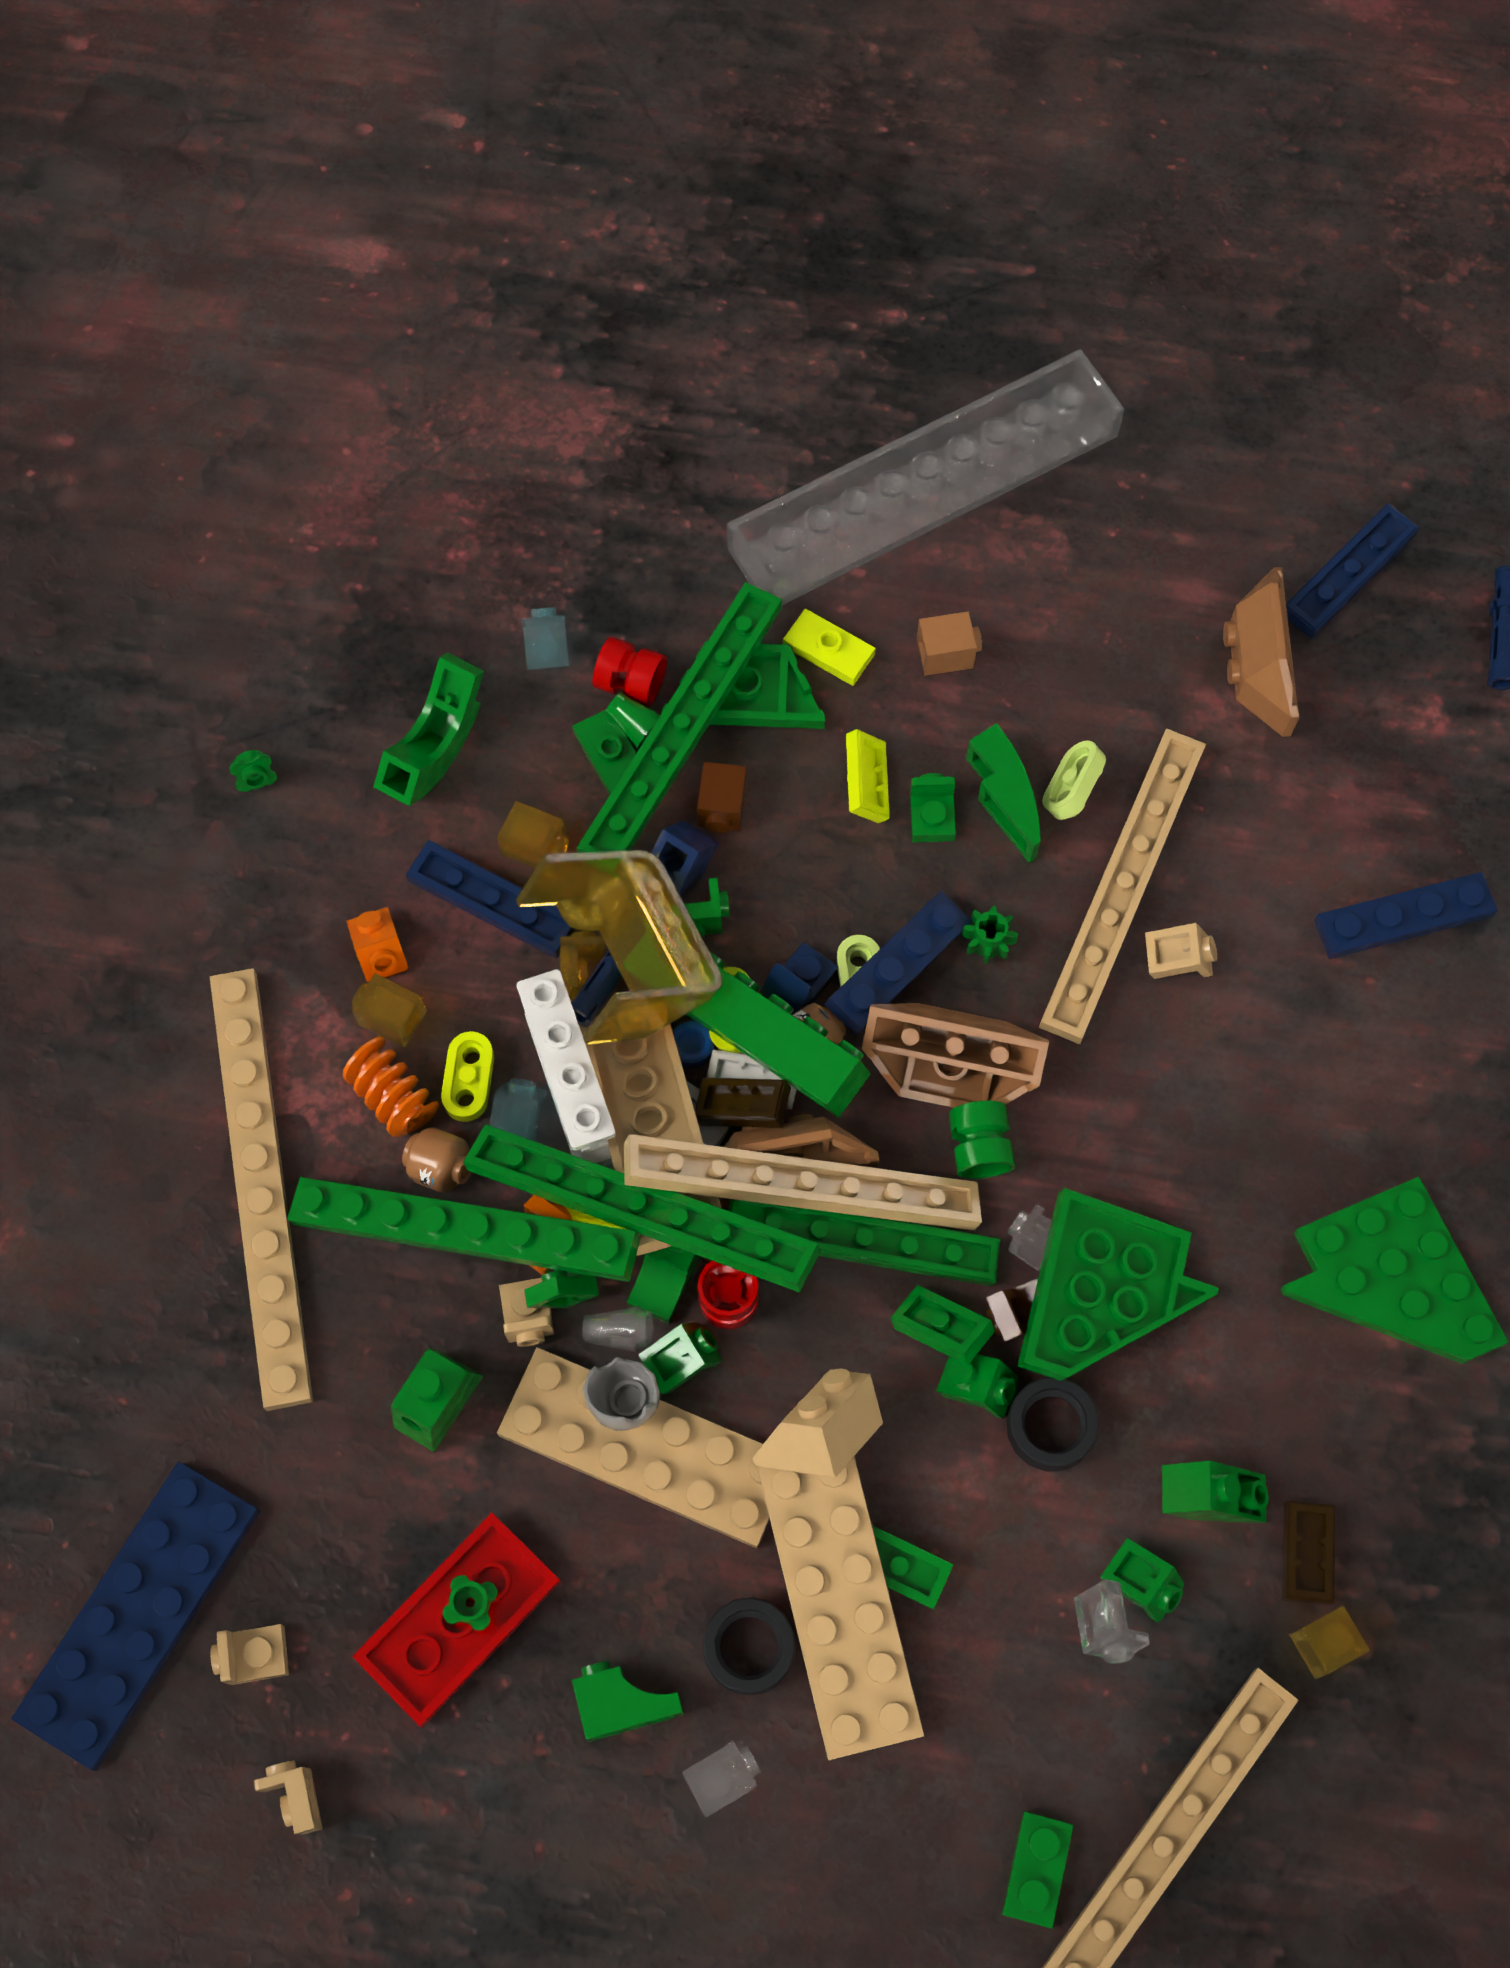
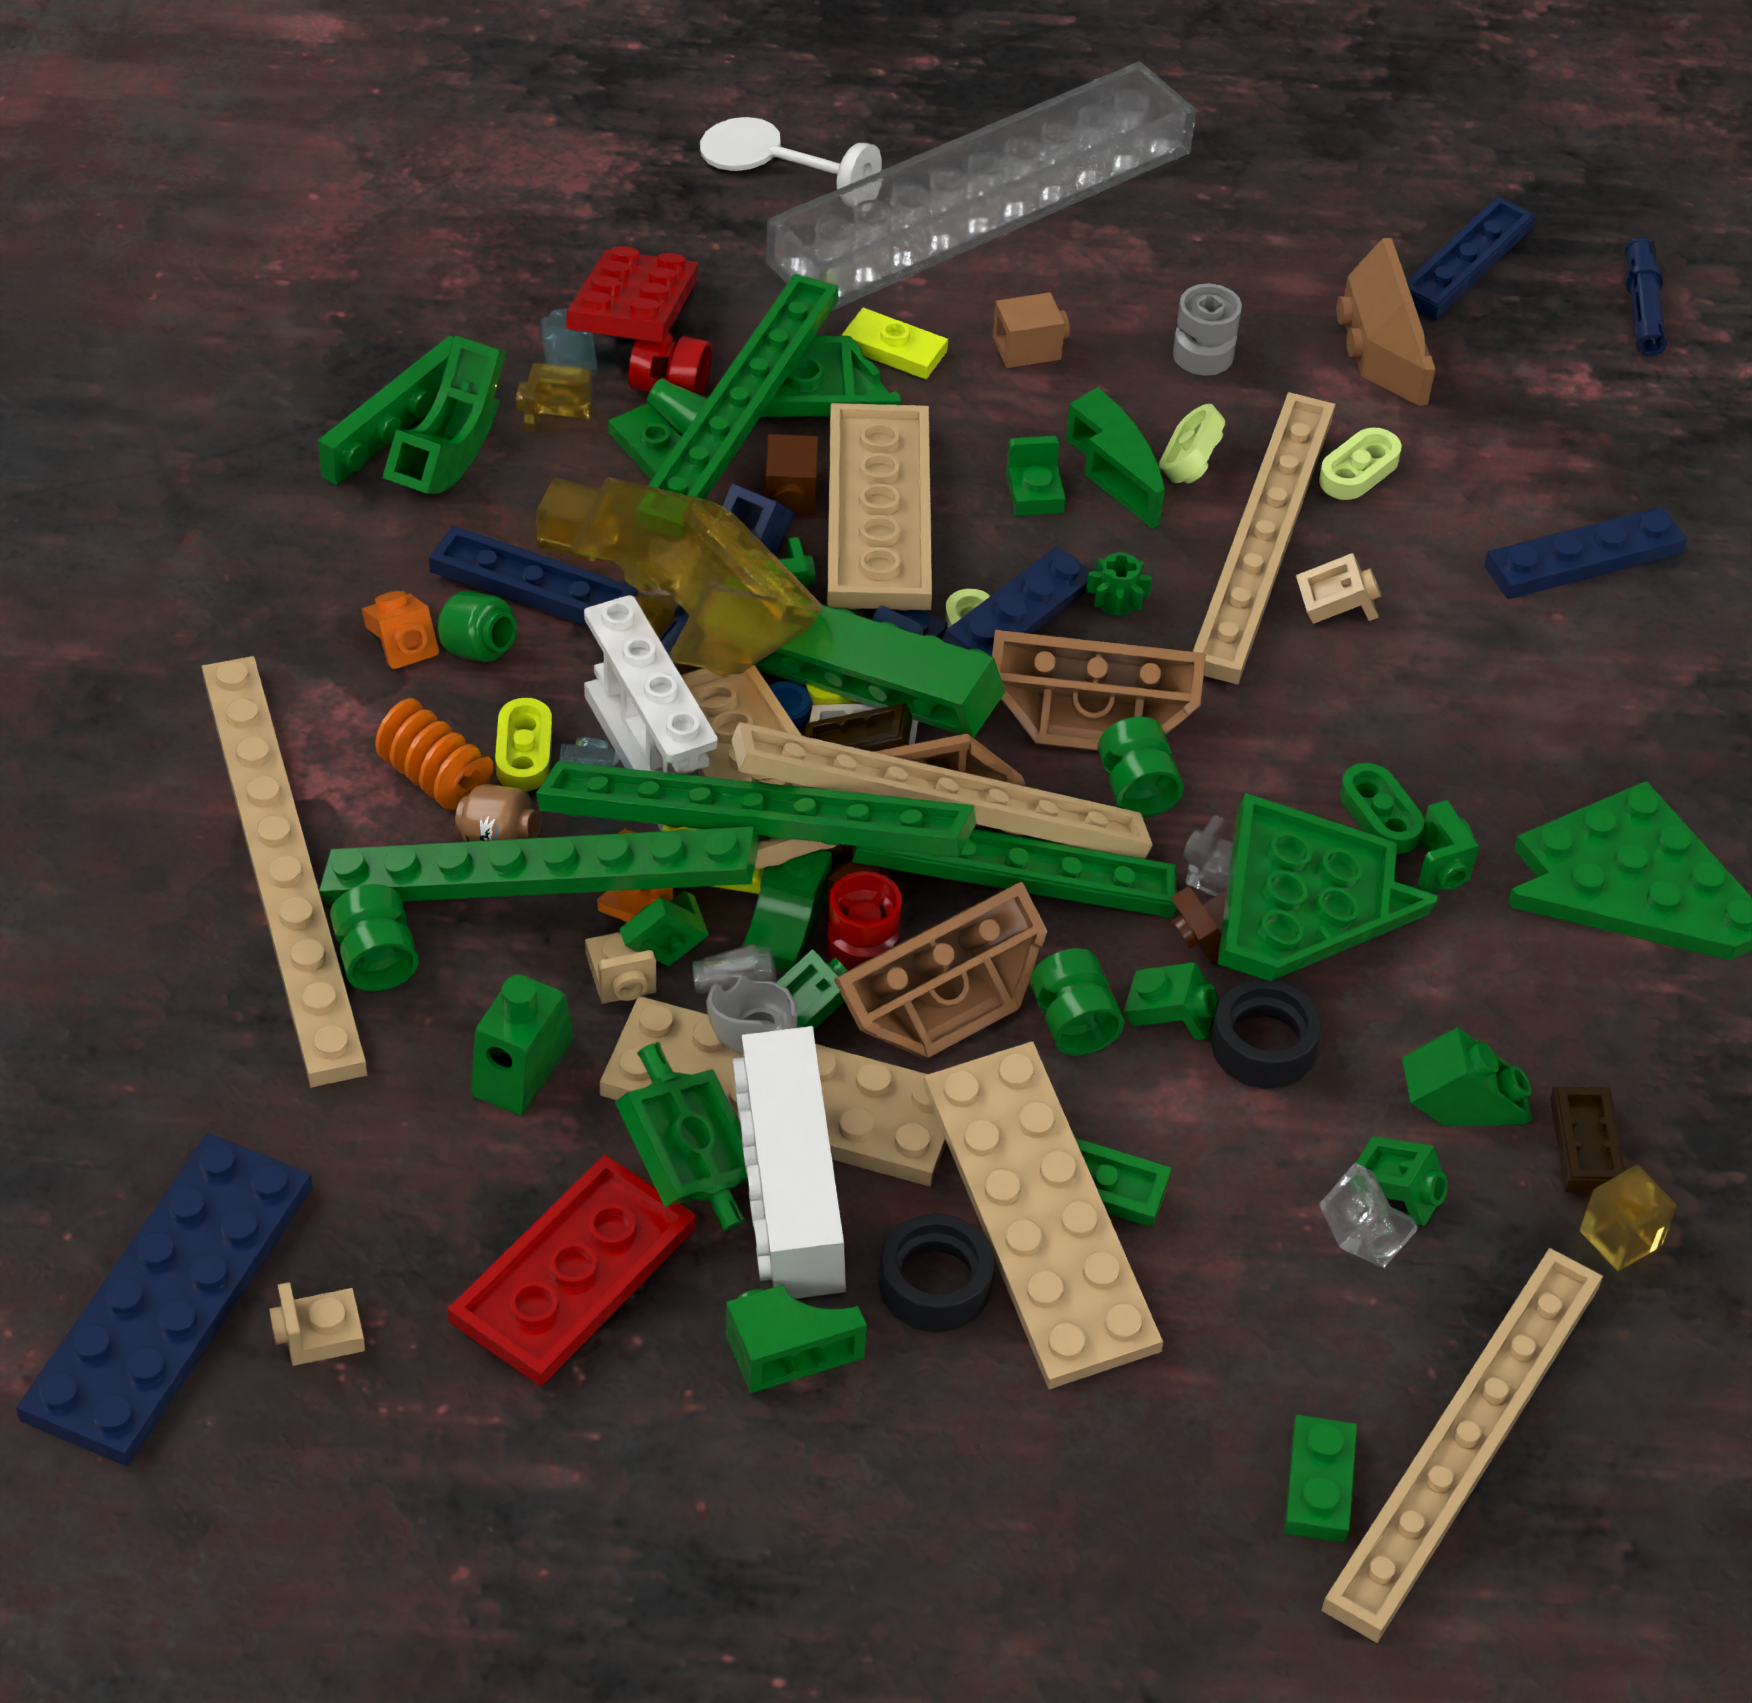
camera: 10 degrees left, 20 degrees down
green plate [229,750,277,792] -> none
tan bracket [254,1760,323,1835] -> none
clear yellow brick [352,973,427,1048] -> none
green plate [443,1575,498,1631] -> none
clear bracket [682,1741,761,1818] -> none
tan slope [753,1369,883,1478] -> none
neon yellow plate [846,729,890,824] -> none
green plate [890,1285,995,1366] -> none
none -> green plate [318,335,454,485]
none -> green wheel [330,884,419,992]
none -> green head [438,591,517,663]
none -> clear yellow bracket [516,363,592,432]
none -> red plate [566,246,698,343]
none -> green plate [615,1042,748,1232]
none -> white piece [700,117,882,208]
none -> white brick [732,1026,846,1299]
none -> tan plate [827,403,932,611]
none -> medium nougat wedge [834,882,1048,1059]
none -> green wheel [1030,948,1124,1056]
none -> light grey wheel [1172,283,1242,376]
none -> yellowish green plate [1319,428,1402,500]
none -> green plate [1340,763,1424,854]
none -> green bracket [1418,800,1479,893]

